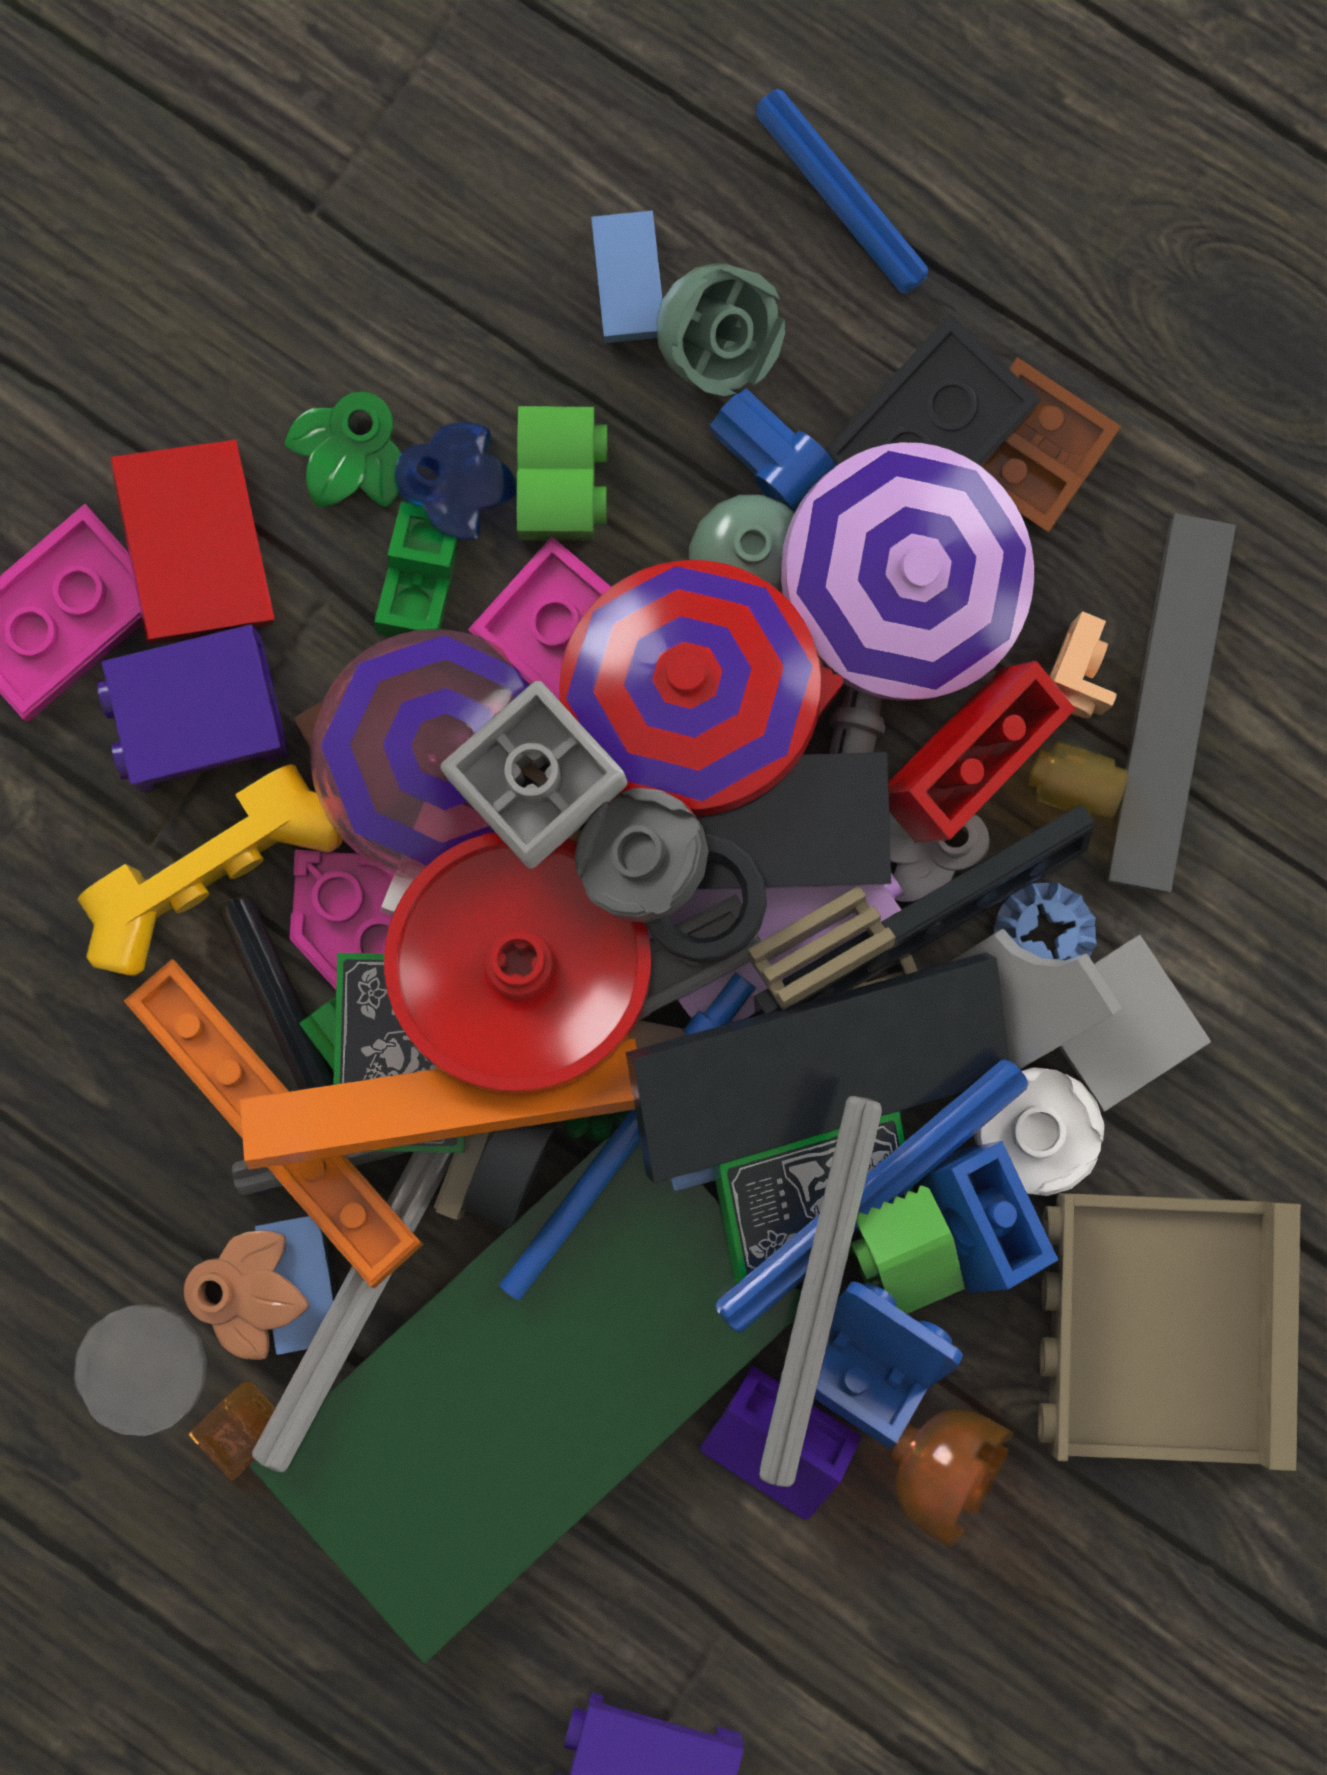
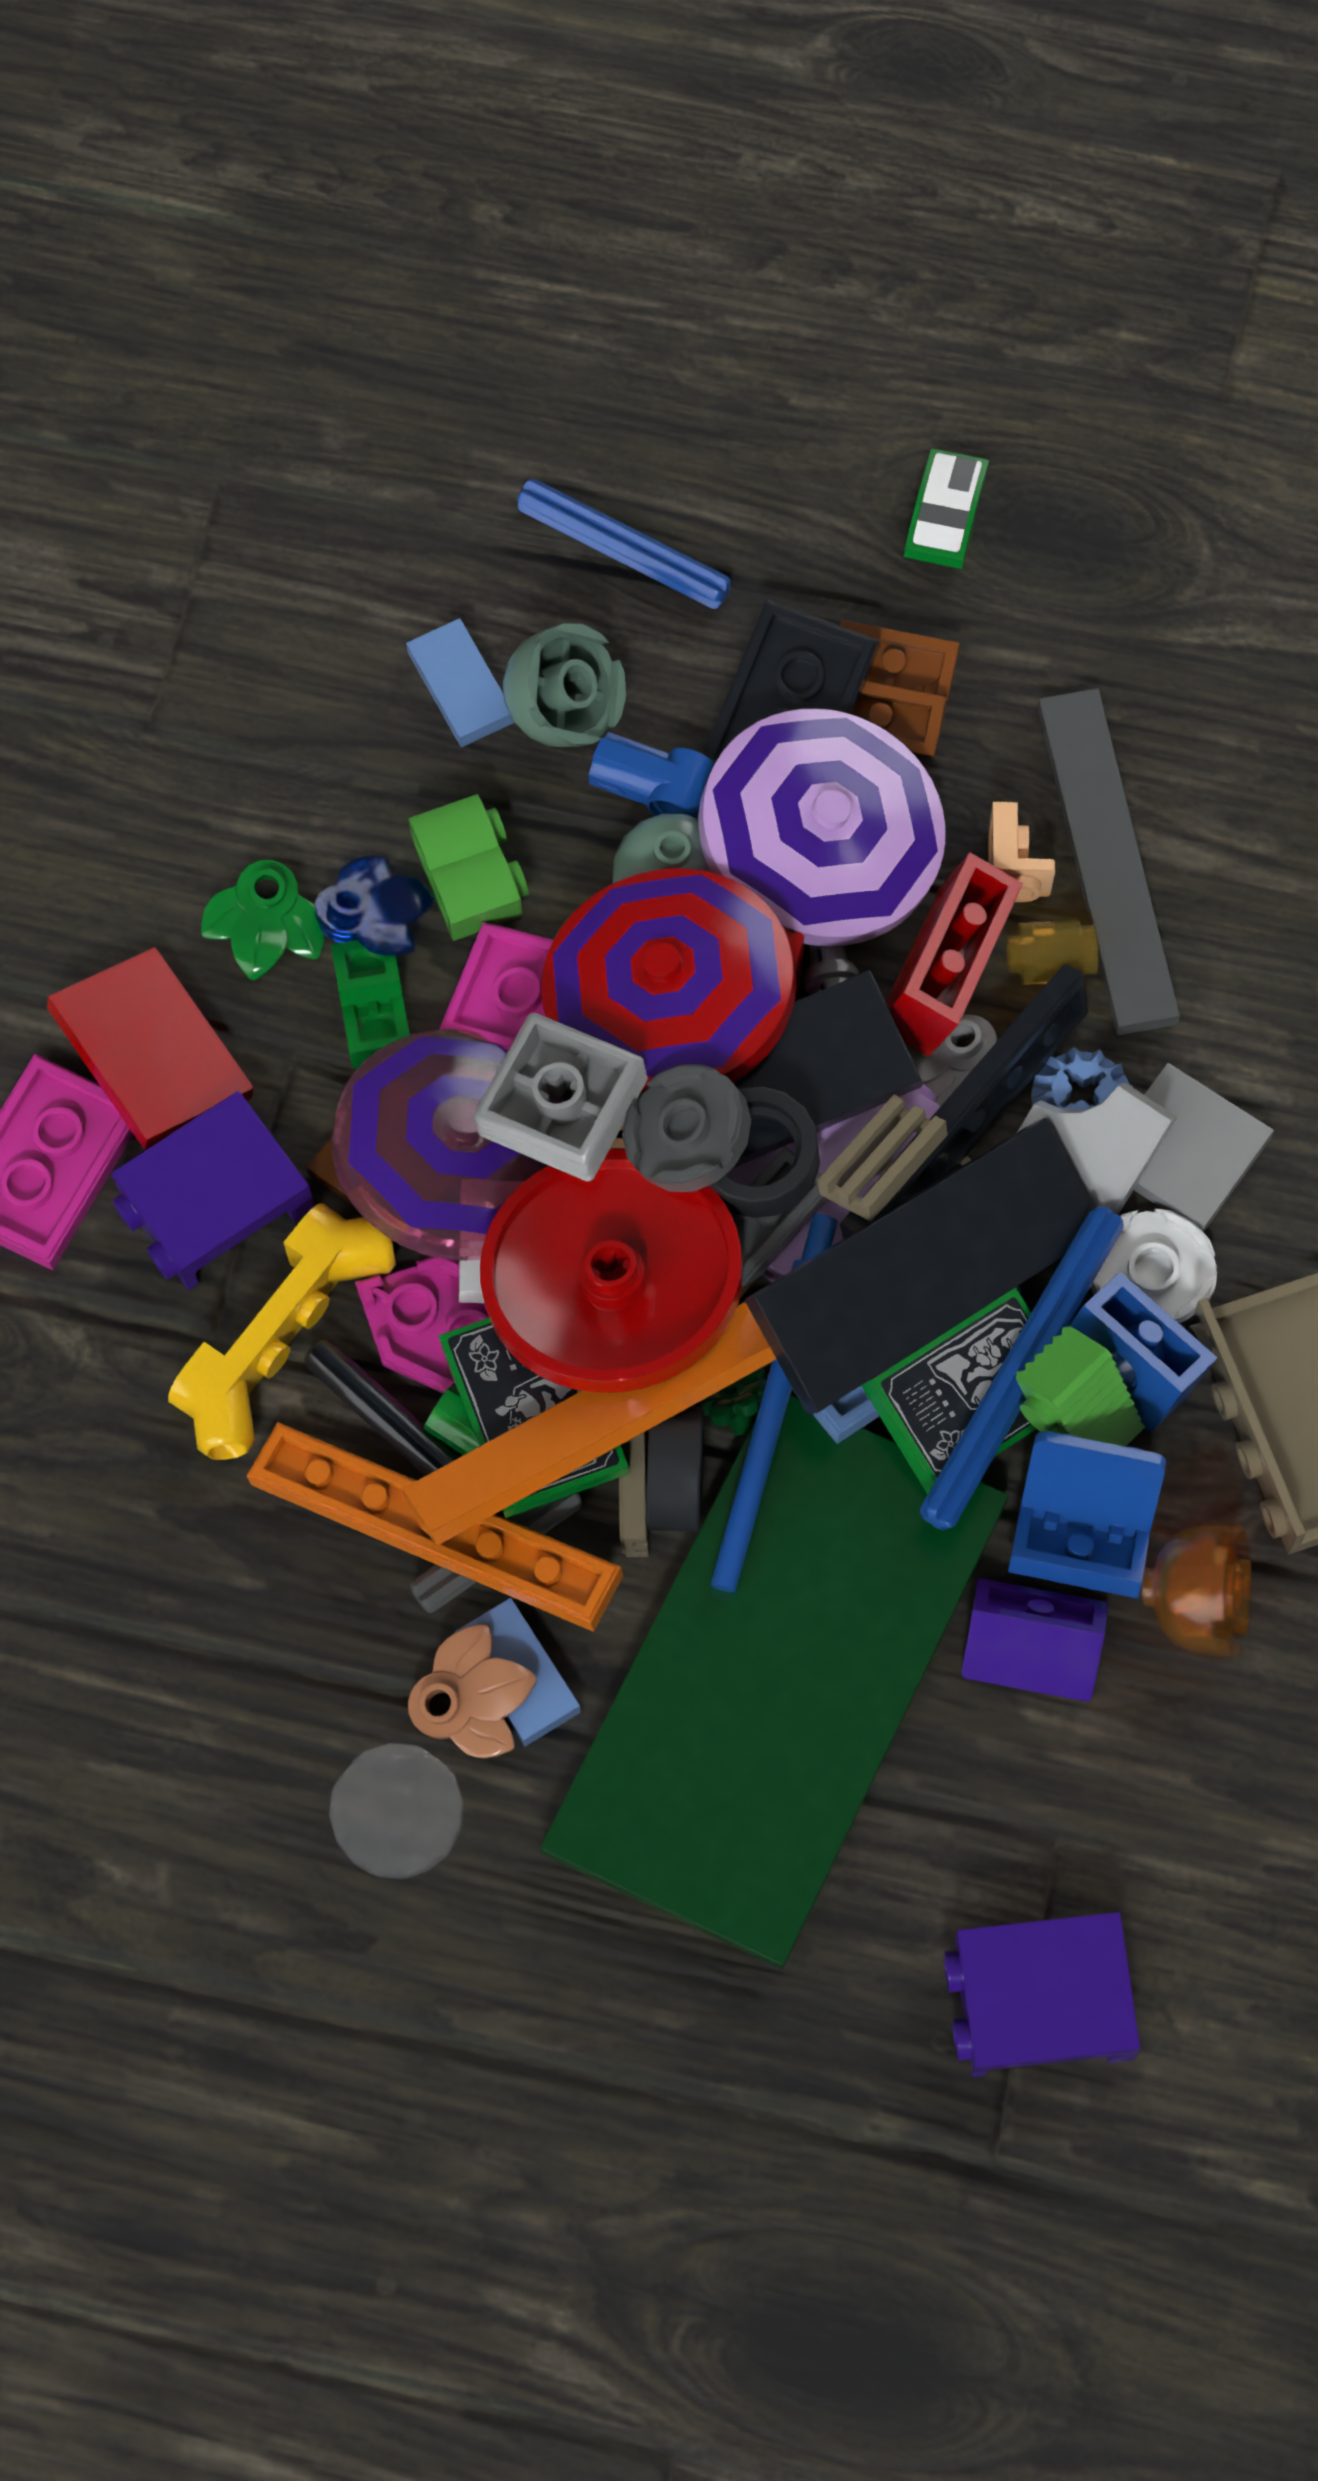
camera: 20 degrees left, 15 degrees down
clear orange slope [188,1381,275,1482] -> none
light grey axle [252,1152,454,1472] -> none
light grey axle [759,1096,882,1487] -> none
none -> slope [904,448,989,569]

